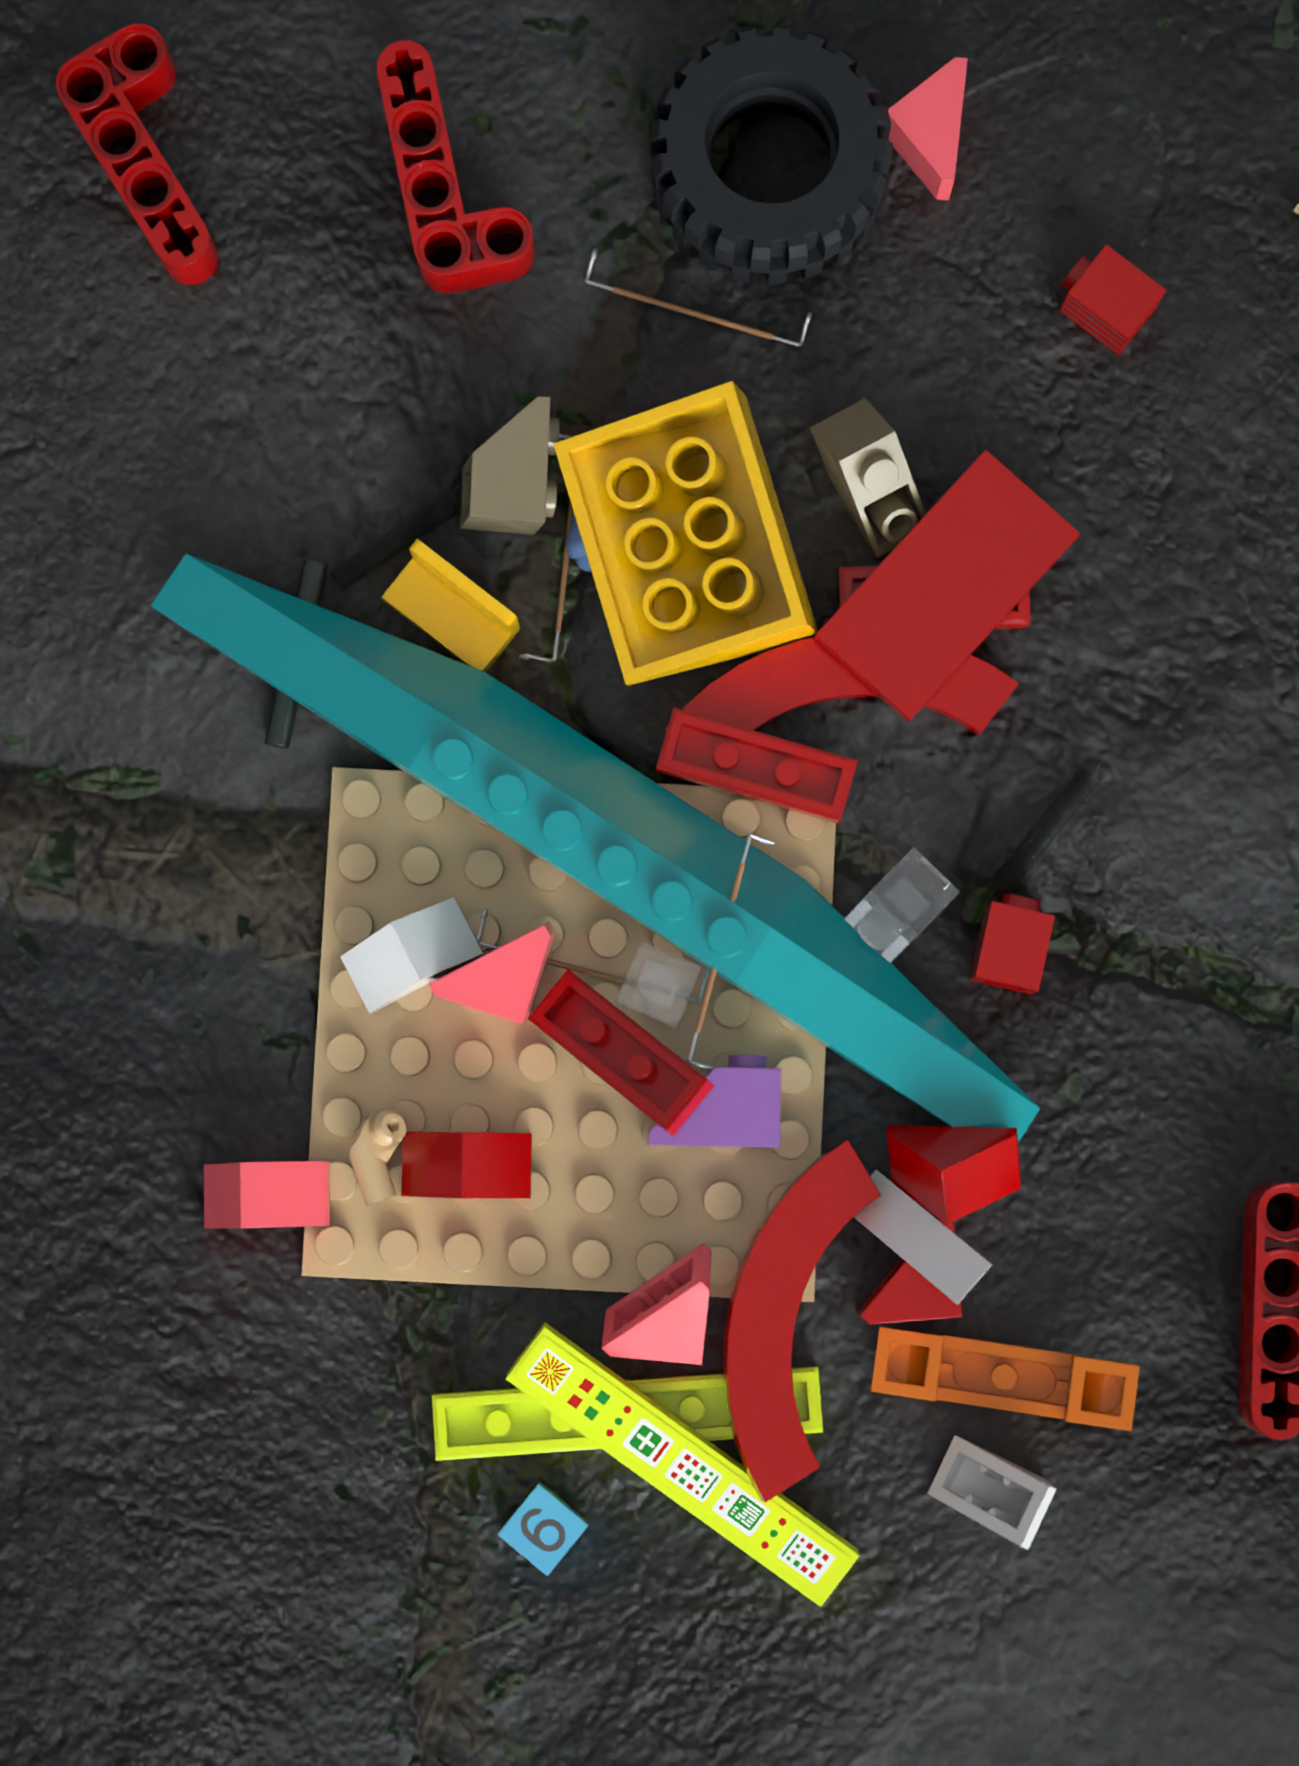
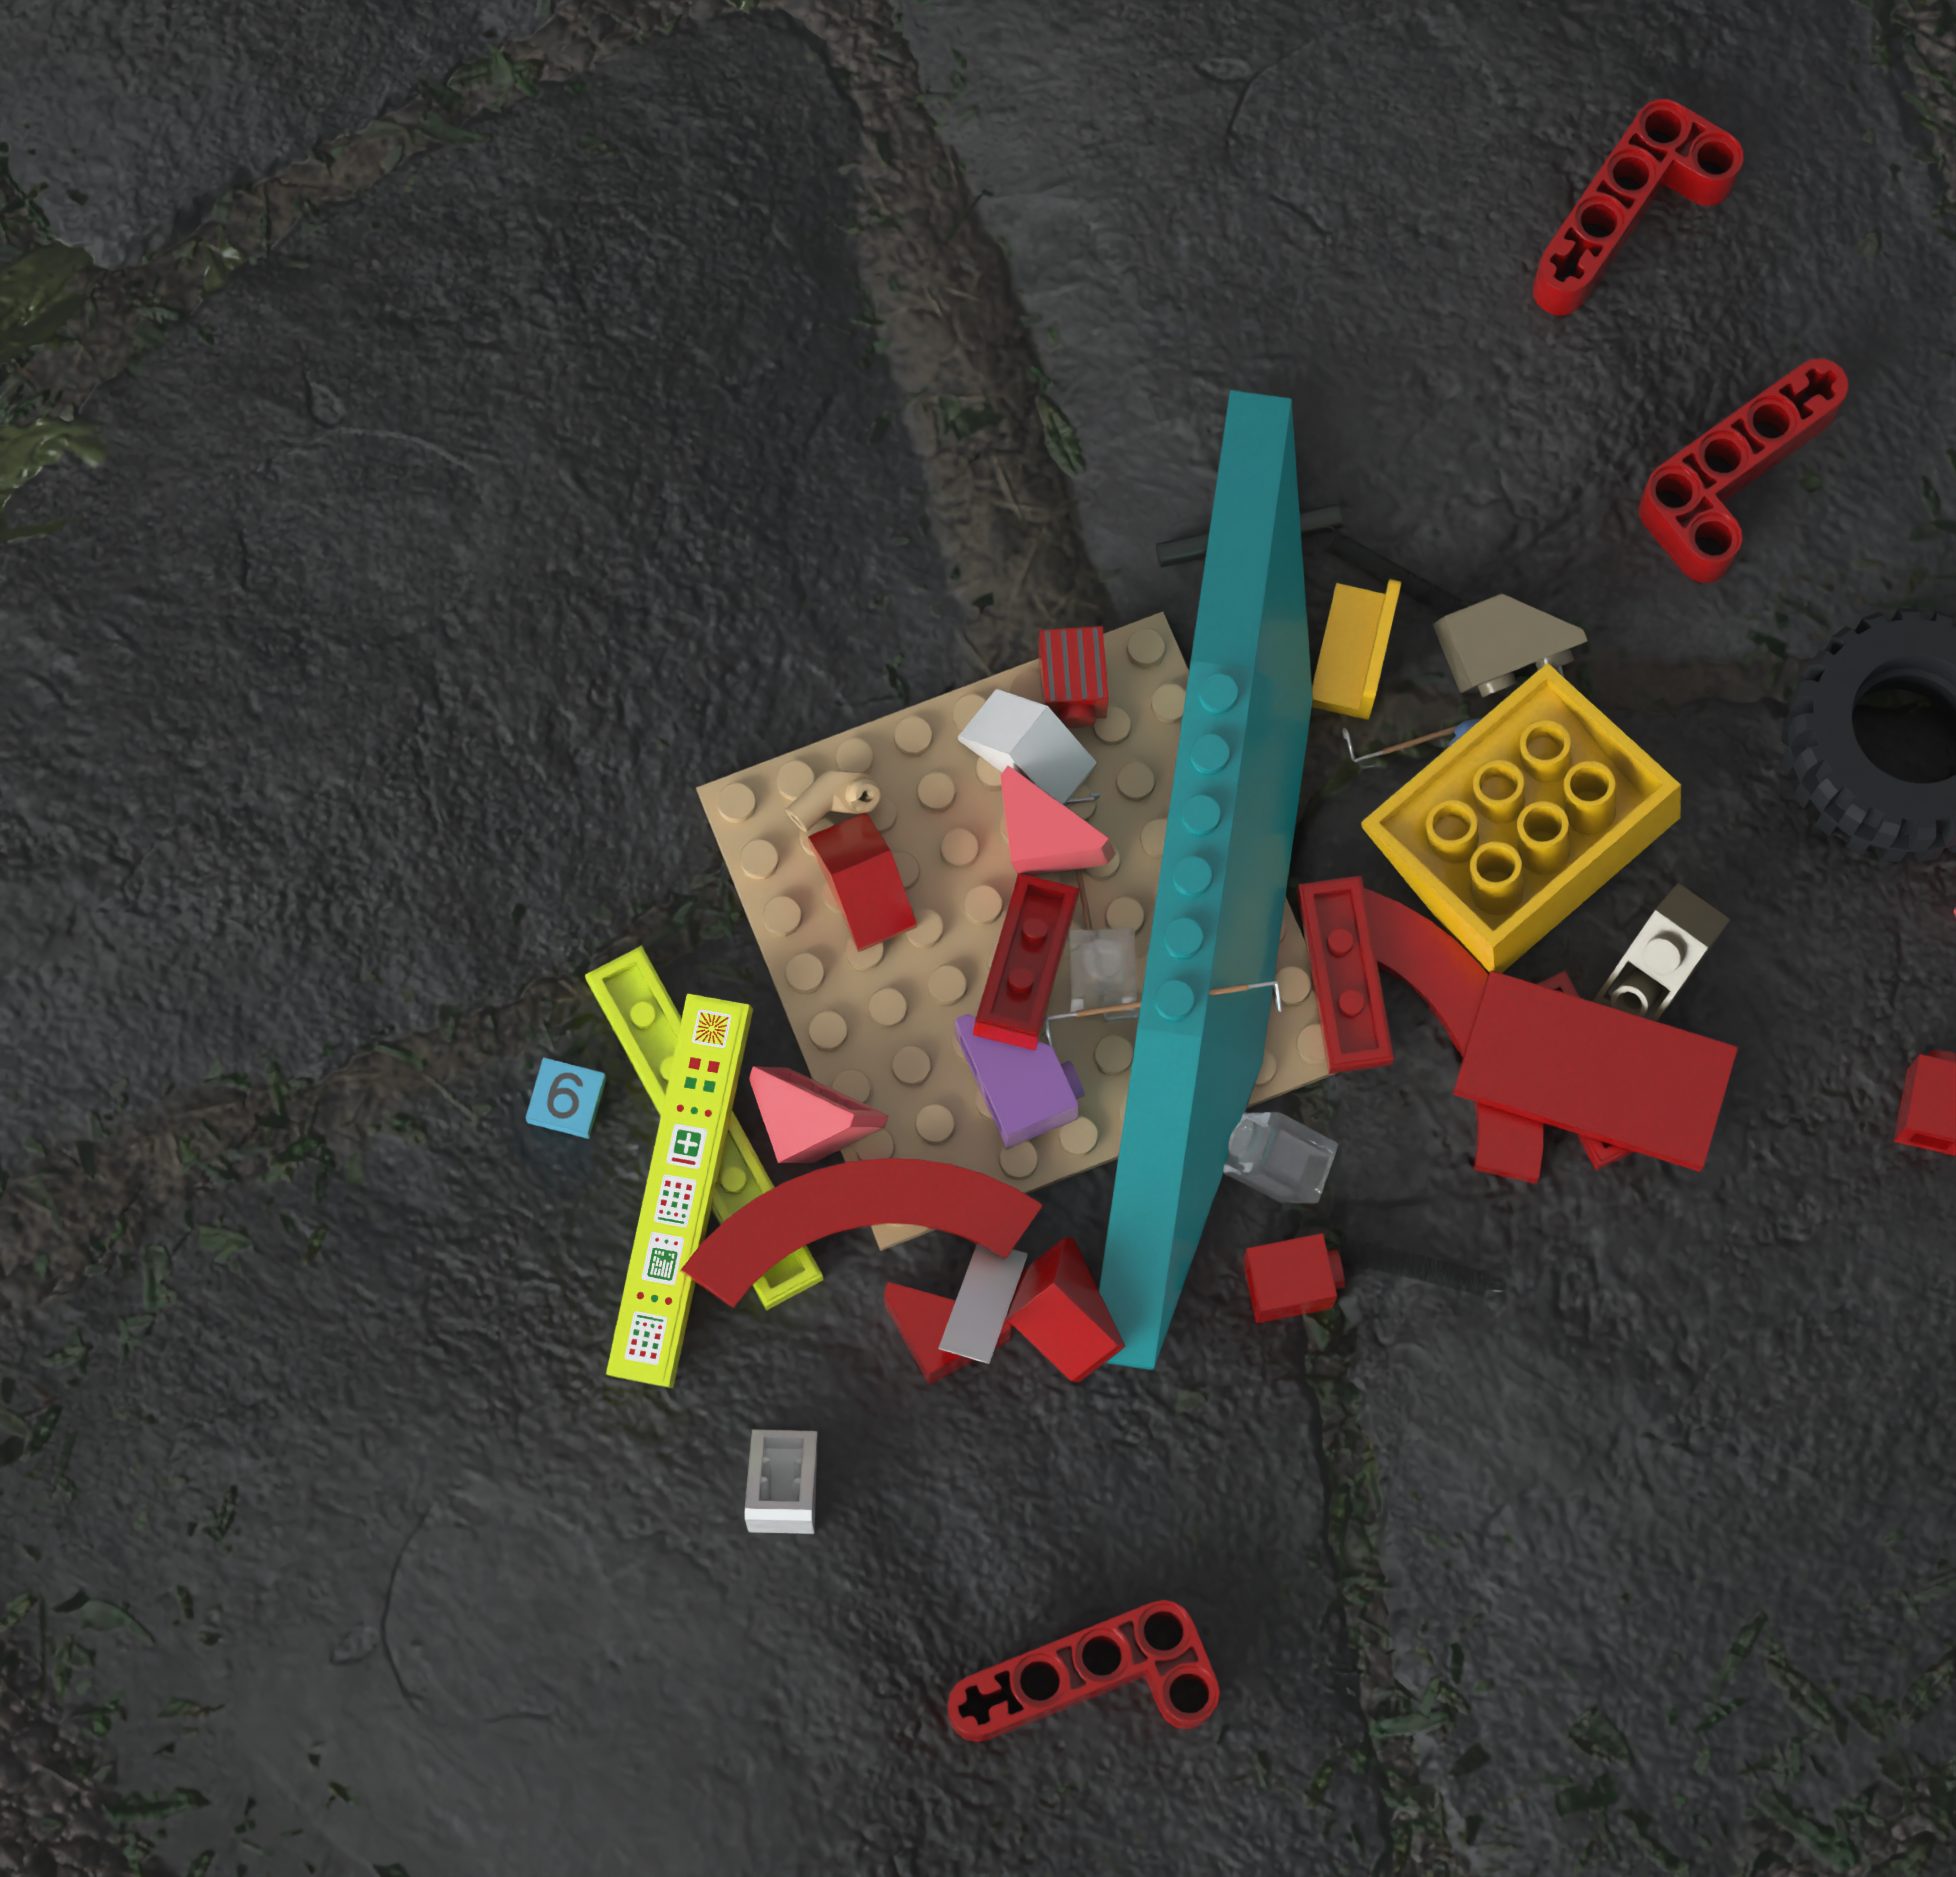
camera: 60 degrees right, 10 degrees down
coral slope [204,1161,330,1229] -> none
medium nougat piece [585,248,812,347] -> none
orange slope [871,1326,1140,1432] -> none
none -> red brick [1038,626,1109,728]

